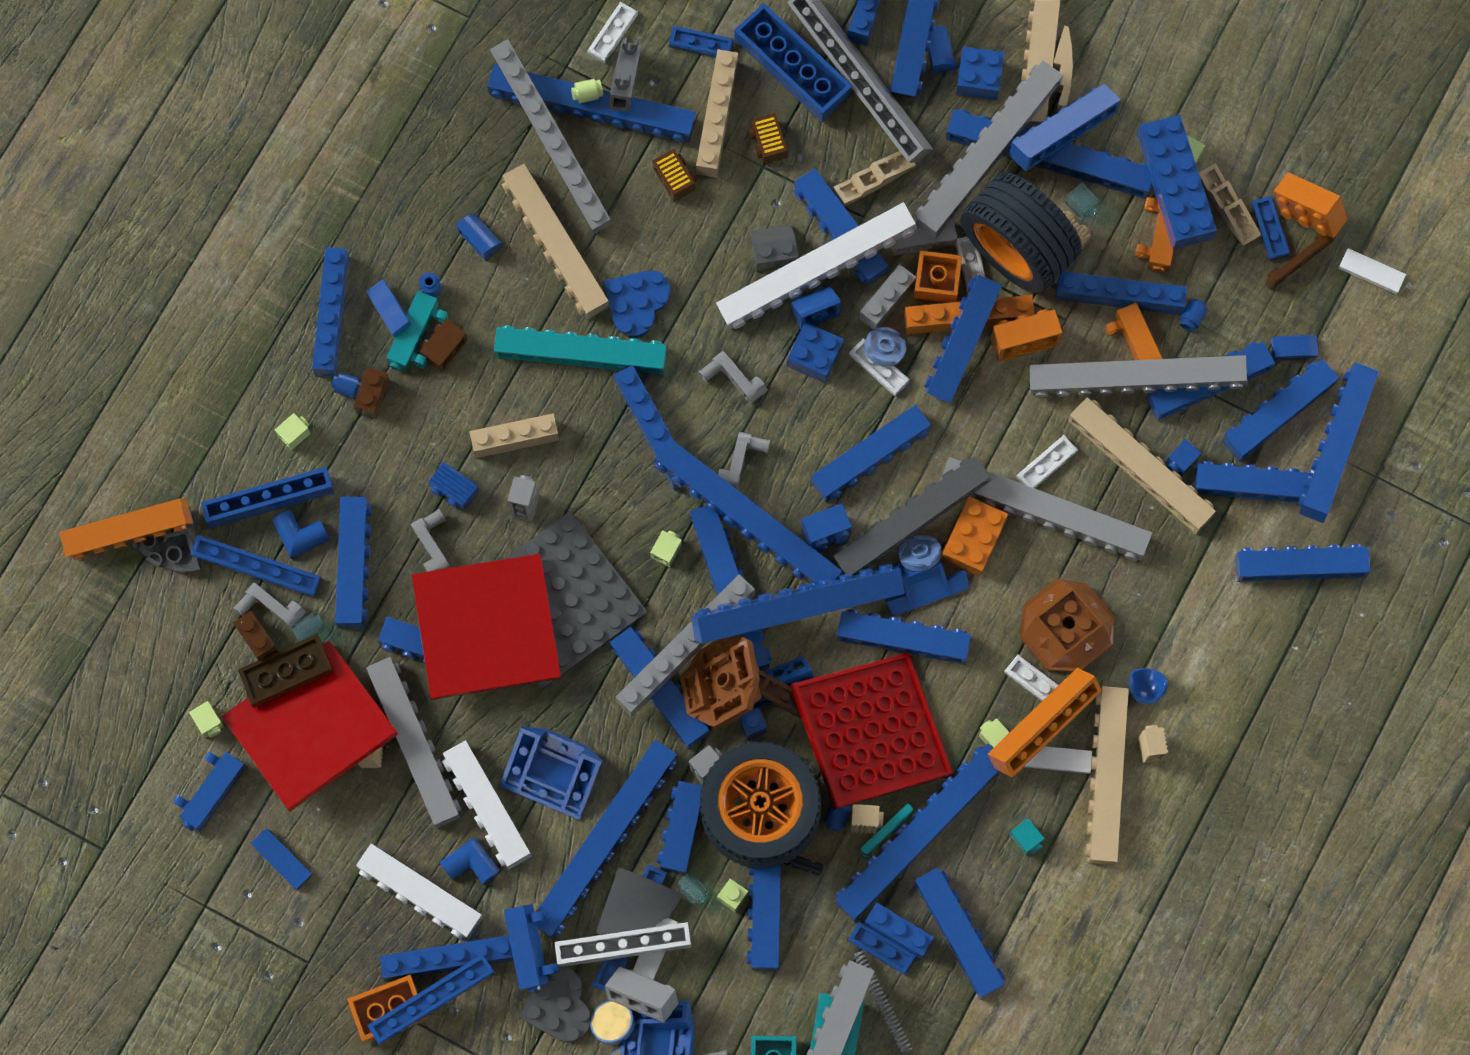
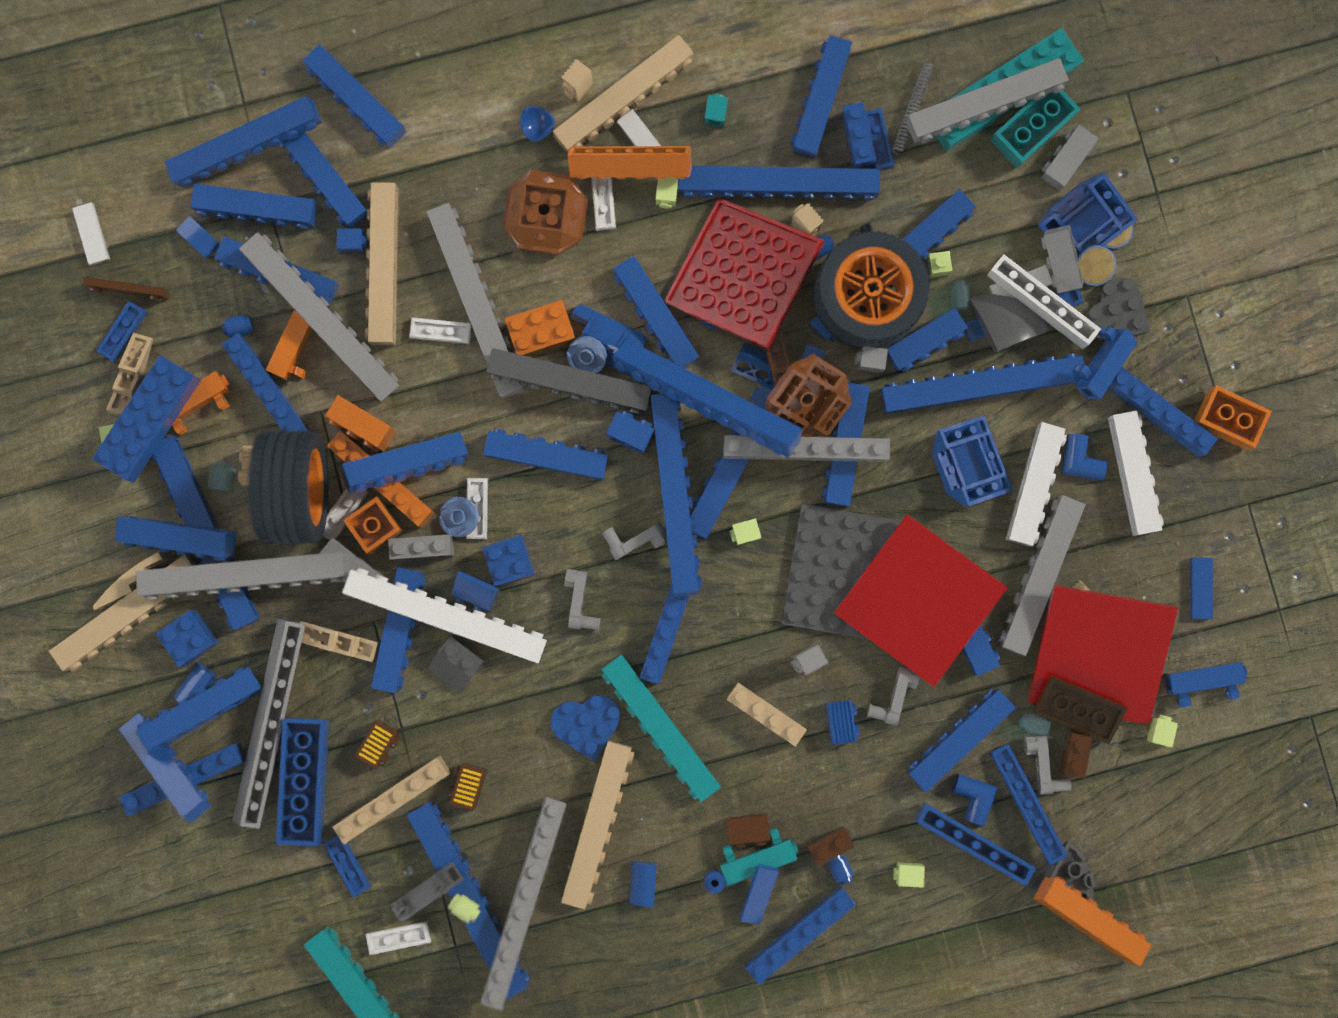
camera: 135 degrees left, 10 degrees up
blue tile [367,954,495,1045] -> none
teal tile [860,804,913,857] -> none
orange brick [1274,172,1348,238] -> none

